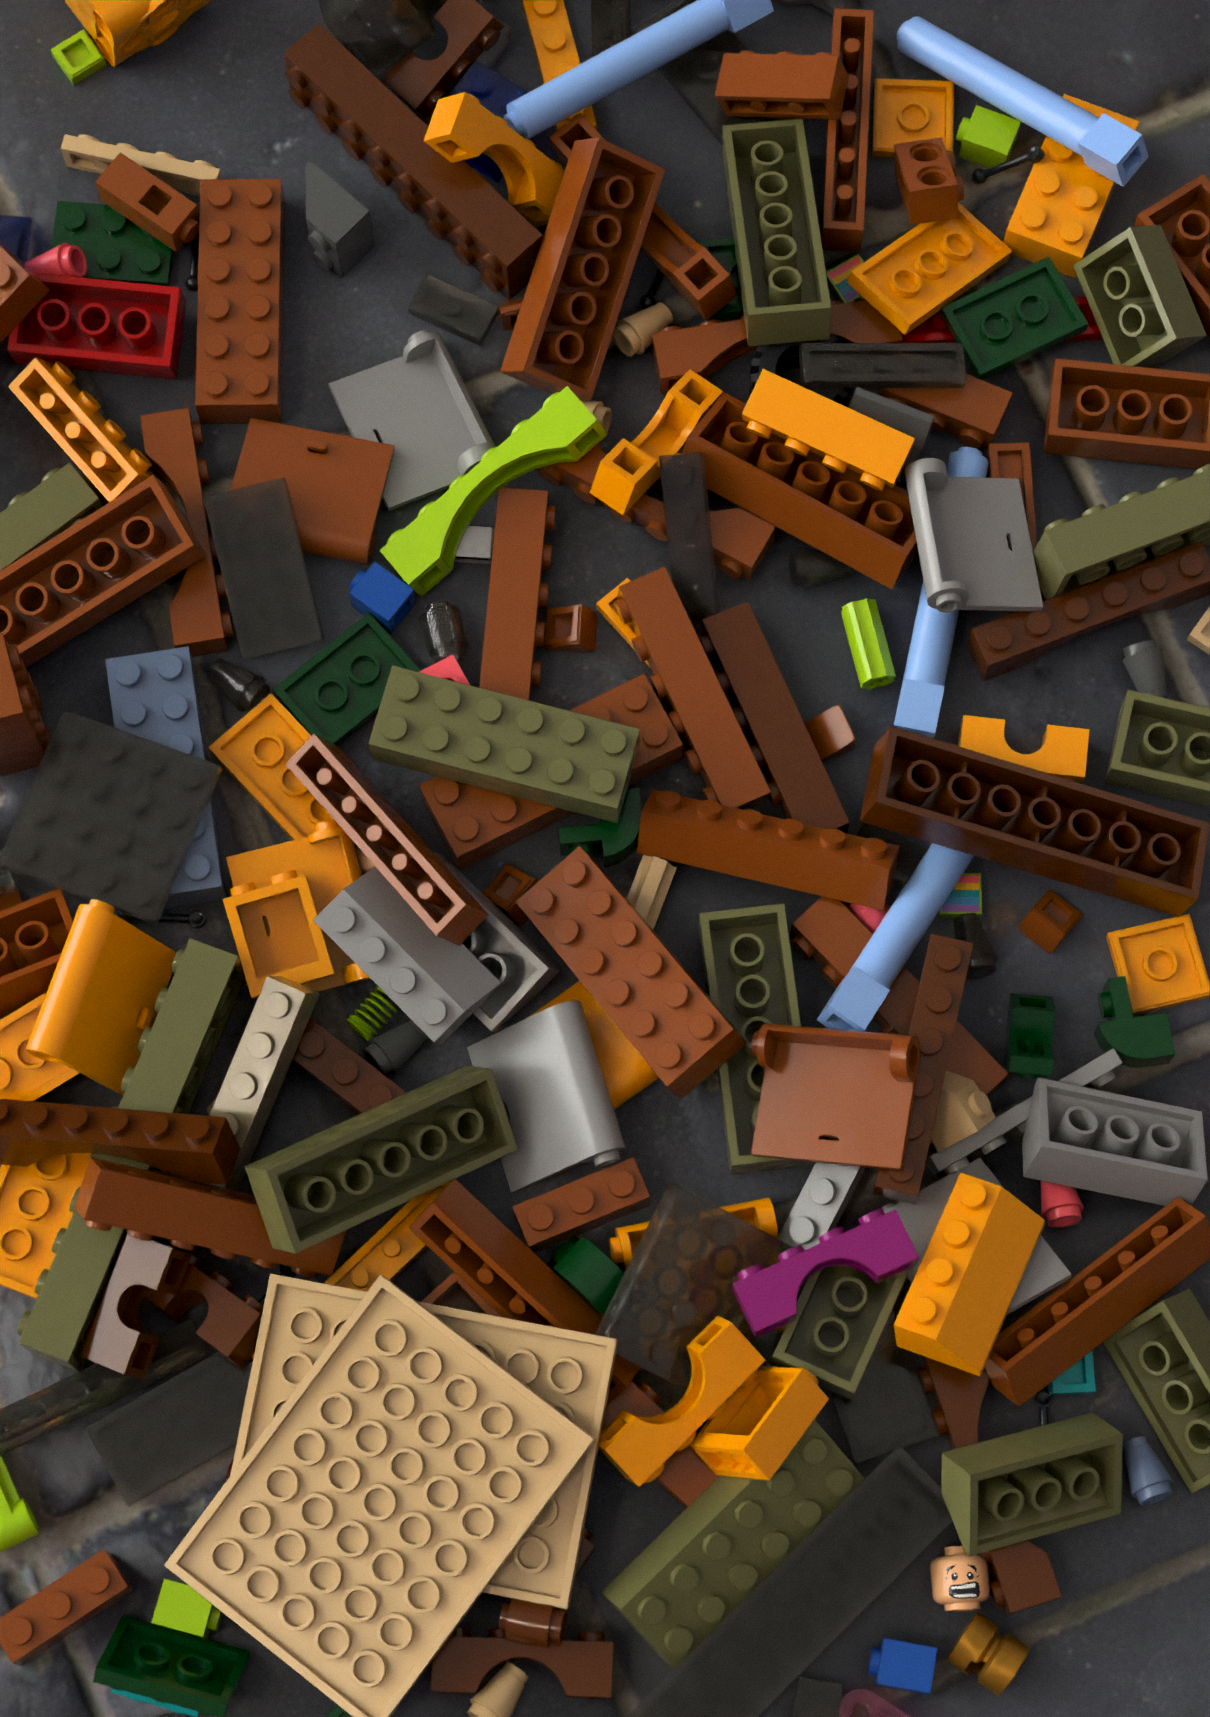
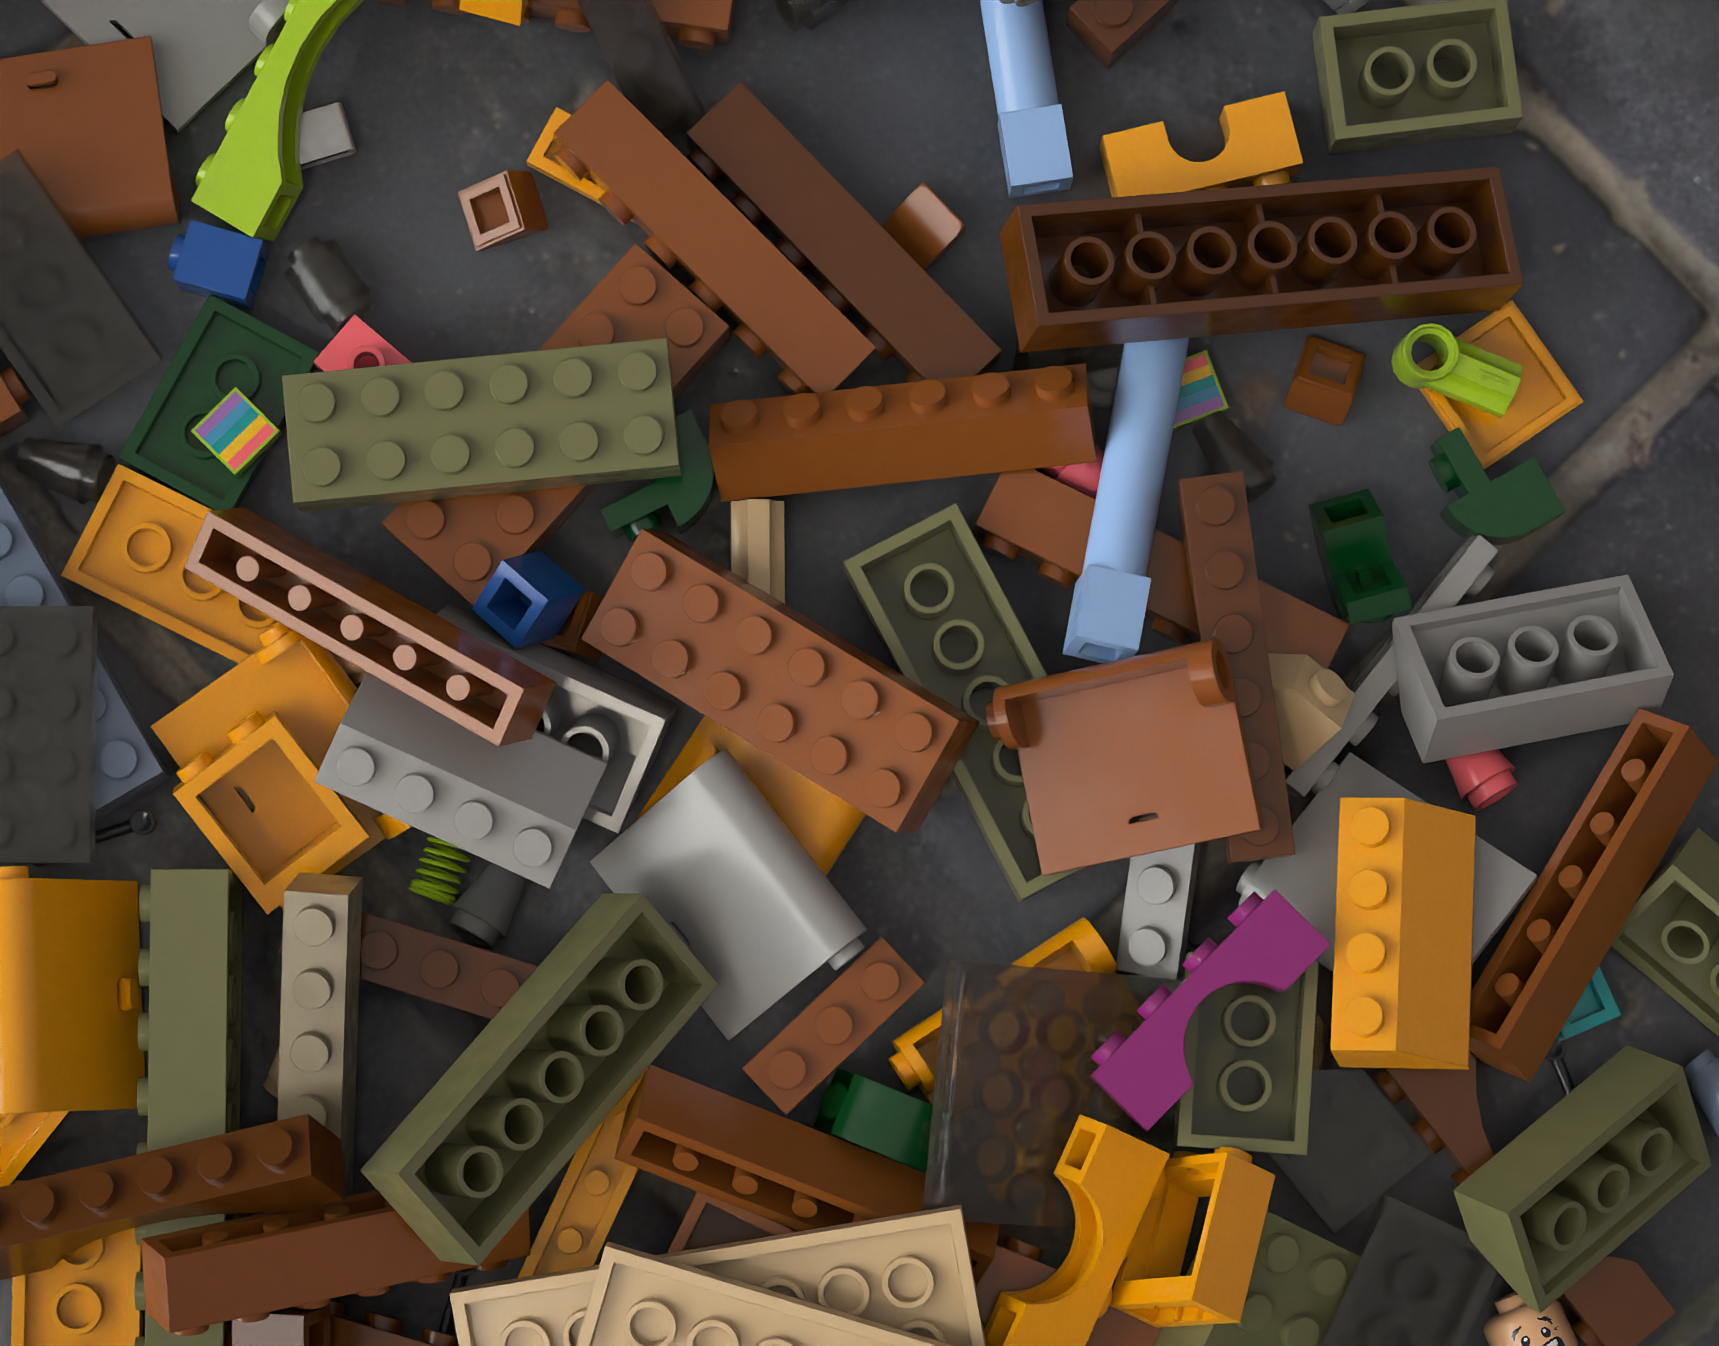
camera: 25 degrees left, 10 degrees up
dark orange brick [479,487,556,703] -> none
lime axle [841,598,896,690] -> none
none -> tile [191,387,282,478]
none -> blue brick [471,550,586,649]
none -> lime piece [1391,323,1524,418]

